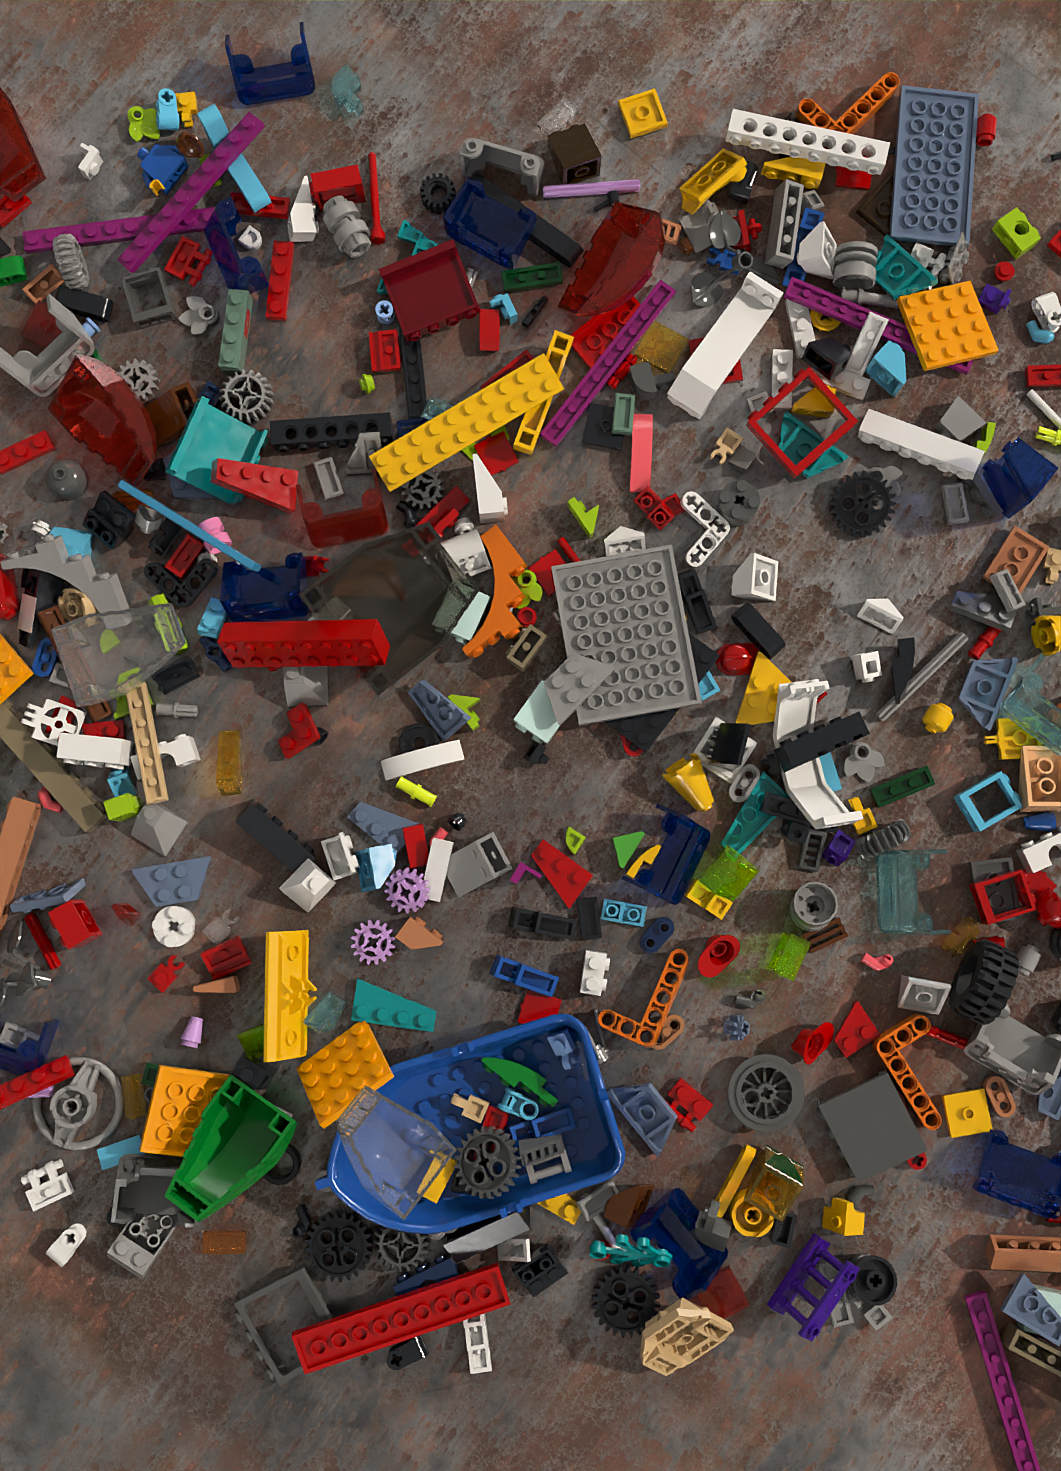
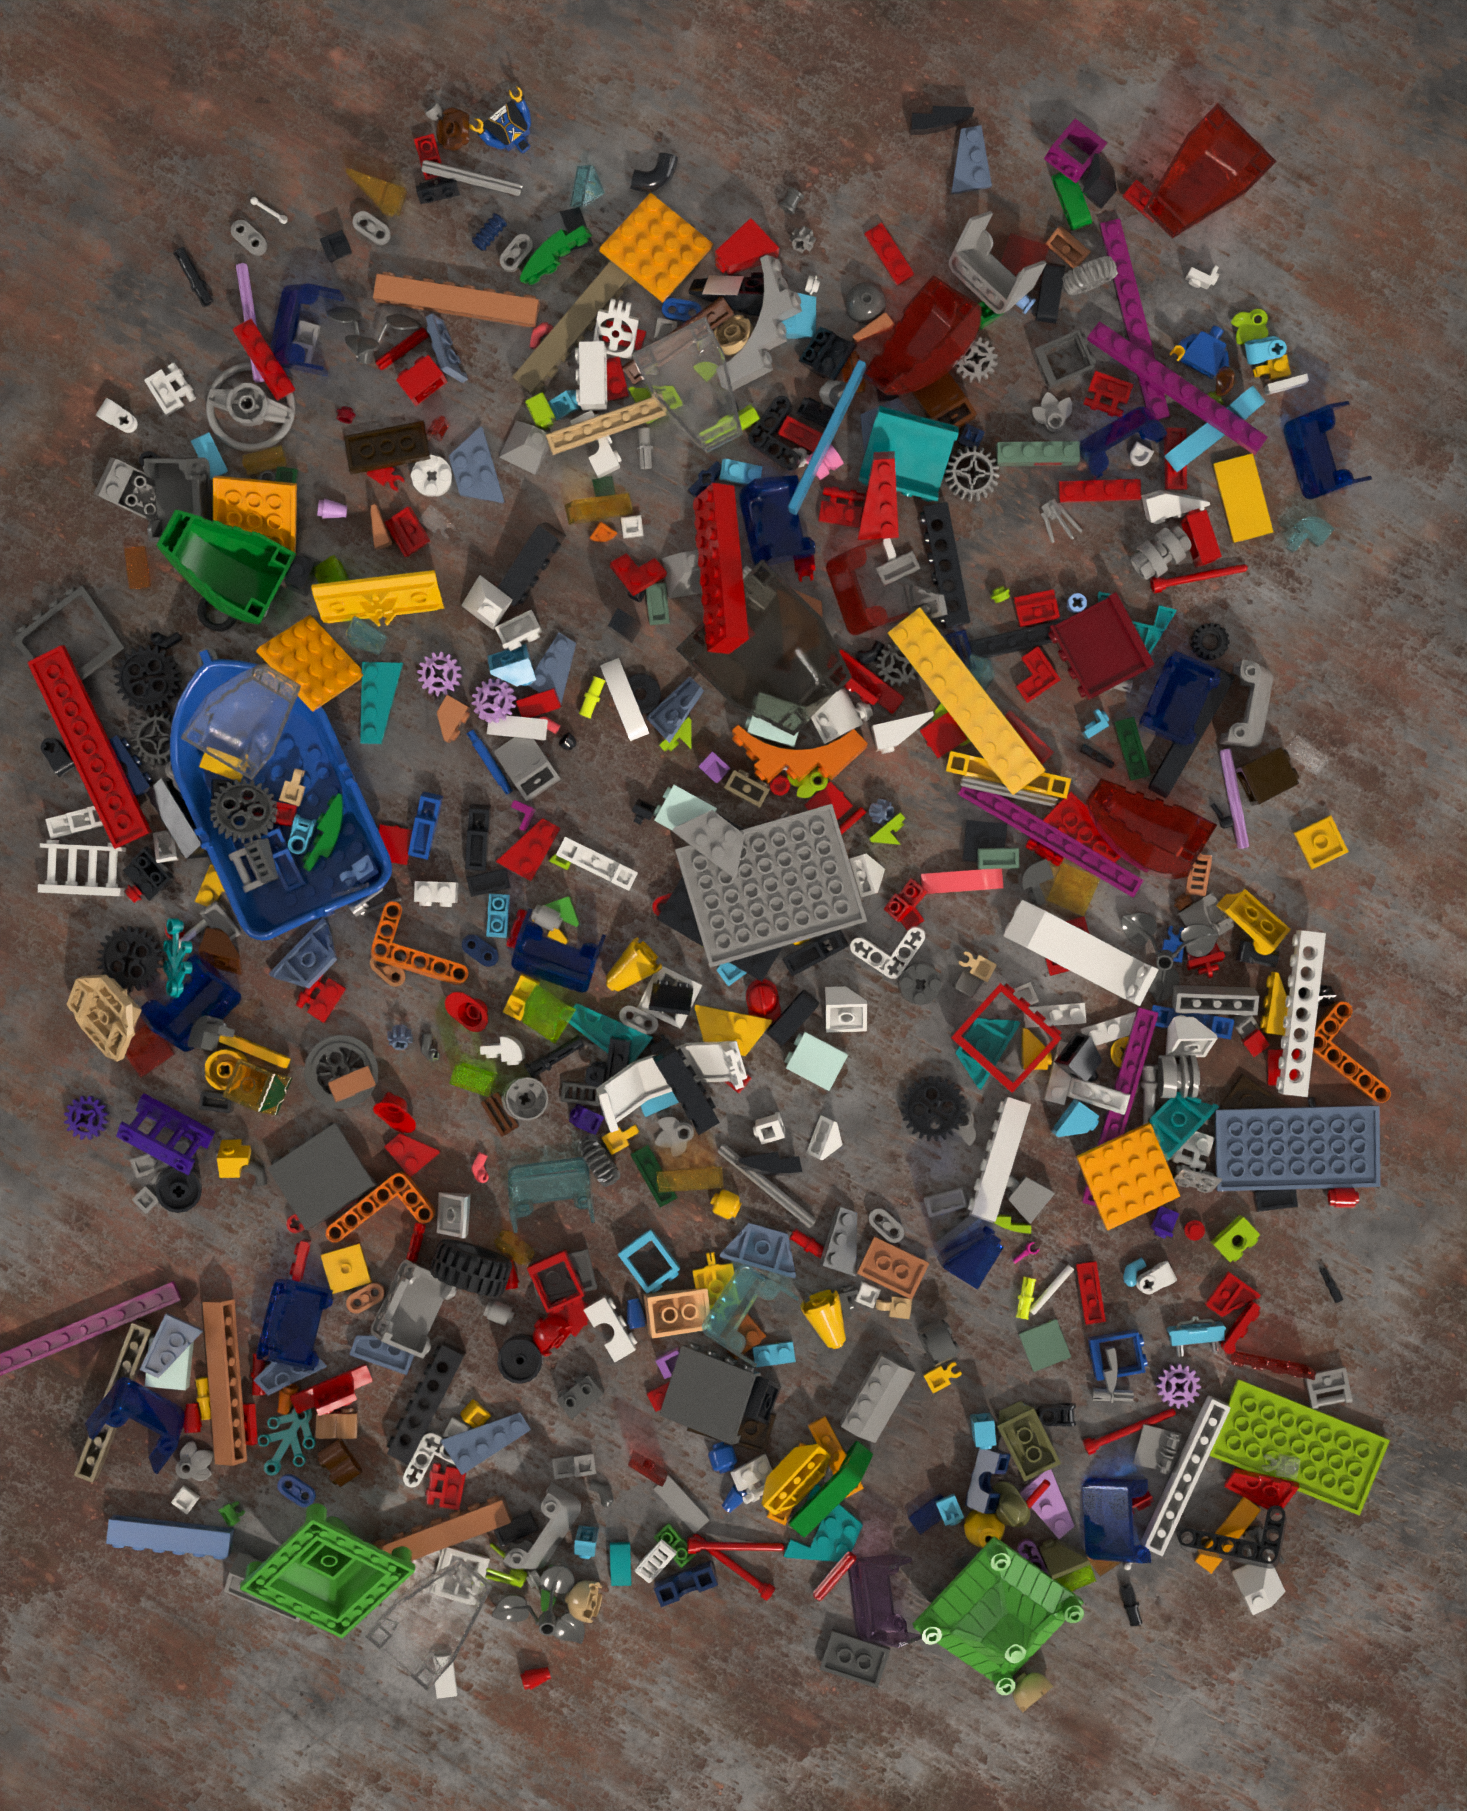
camera: 80 degrees right, 5 degrees up
black hinge [150,655,201,695] -> none
red slope [479,309,500,351] -> none
light grey plate [990,569,1026,613] -> none
none -> white fence [38,840,126,896]
none -> dark purple gear [64,1096,110,1140]
none -> red plate [124,885,142,903]
none -> red plate [290,1238,311,1282]
none -> nougat slope [328,1066,376,1102]
none -> dark red plate [336,406,356,424]
none -> dark brown tile [344,420,431,475]
none -> blue piece [467,729,513,795]
none -> white brick [480,1035,525,1065]
none -> red axle [506,909,529,948]
none -> black pin [524,1035,584,1079]
none -> light grey brick [531,904,563,931]
none -> white slope [556,837,638,891]
none -> orange tile [589,521,618,542]
none -> clear green slope [592,476,616,500]
none -> black slope [608,608,642,643]
none -> white tile [621,515,644,539]
none -> sand green tile [646,582,670,626]
none -> clear yellow slope [657,1165,724,1192]
none -> medium lavender panel [699,752,731,783]
none -> light aqua brick [784,1031,848,1091]
none -> red plate [818,486,864,528]
none -> nougat slope [852,312,895,344]
none -> white tile [854,1281,881,1308]
none -> sand blue gear [869,798,894,825]
none -> light grey plate [869,1208,904,1243]
none -> white tile [881,538,896,561]
none -> light grey axle [960,776,1058,807]
none -> dark pink hand [1013,1242,1040,1264]
none -> red plate [1015,646,1061,703]
none -> light grey plant [1041,499,1083,543]
none -> yellow tile [1212,454,1273,543]
none -> red tile [1241,1028,1270,1057]
none -> black tile [1254,1189,1298,1212]
none -> white tile [1264,374,1309,395]

